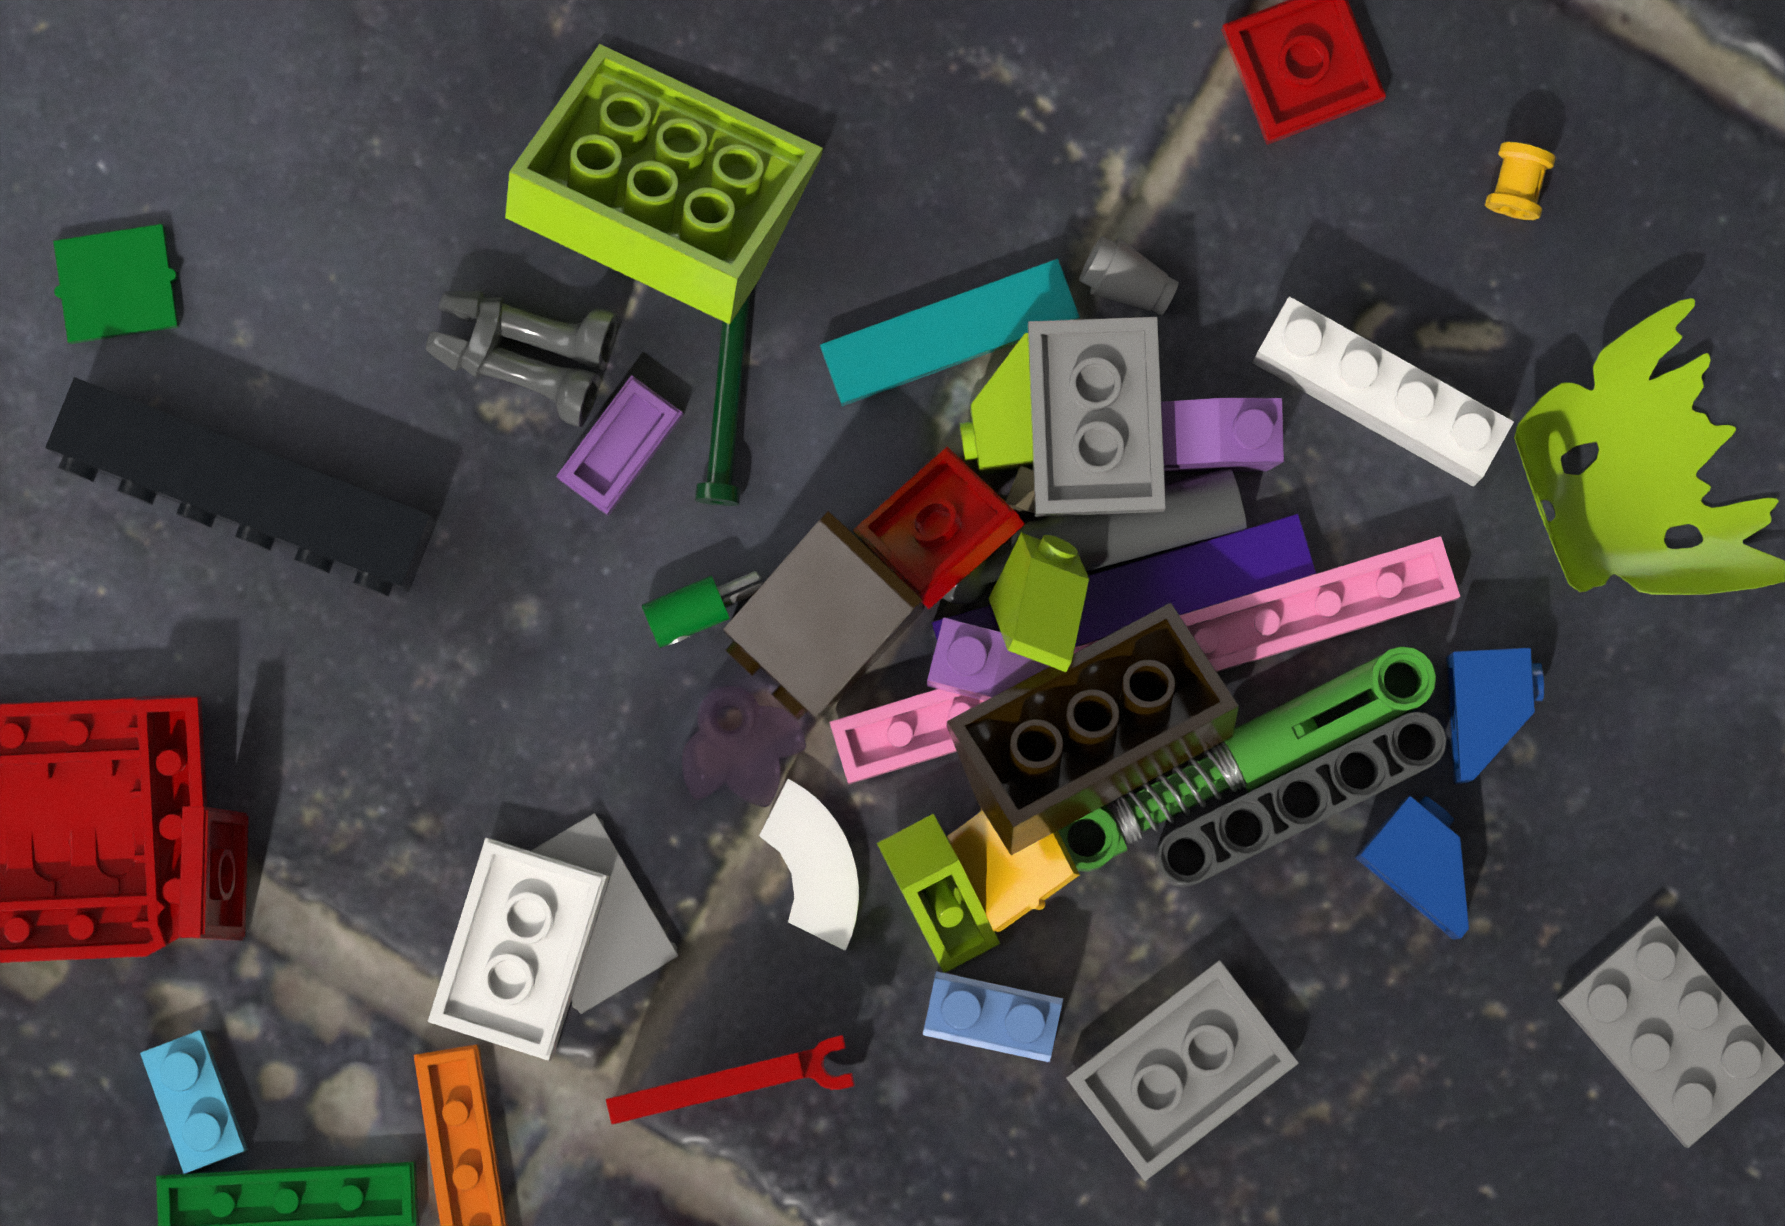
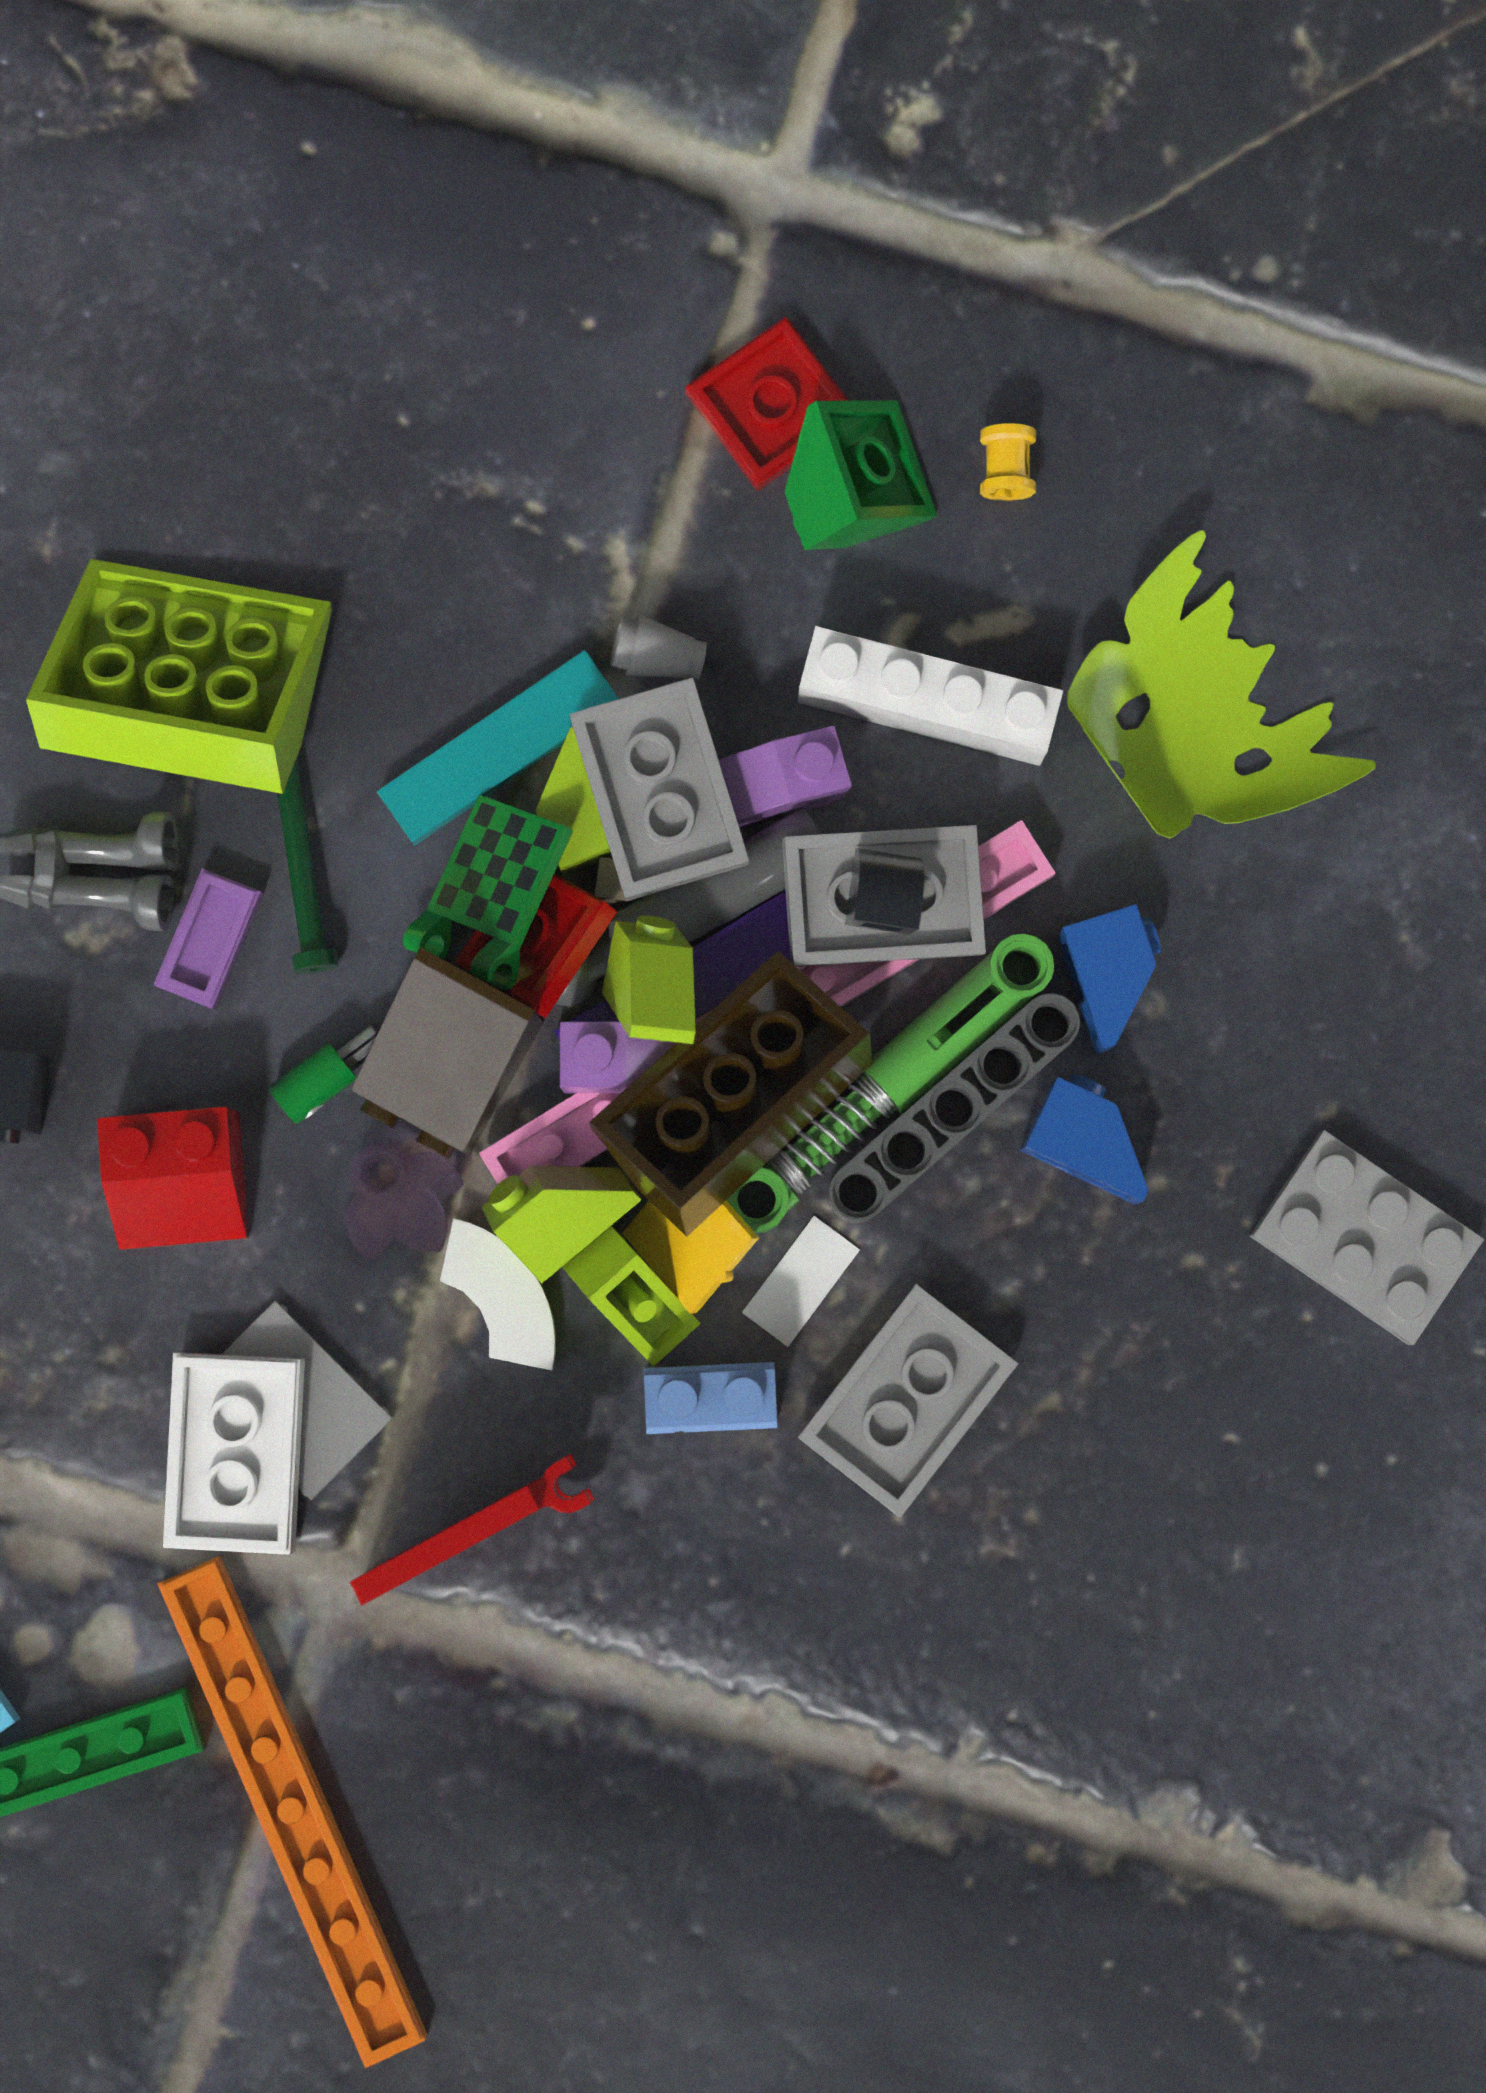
camera: 20 degrees left, 0 degrees up
none -> red slope [97,1107,249,1250]
none -> green flag [402,795,573,991]
none -> lime slope [482,1166,641,1283]
none -> white sticker [742,1216,860,1347]
none -> light grey plate [782,825,986,967]
none -> green slope [784,401,937,550]
none -> black brick [845,848,924,935]

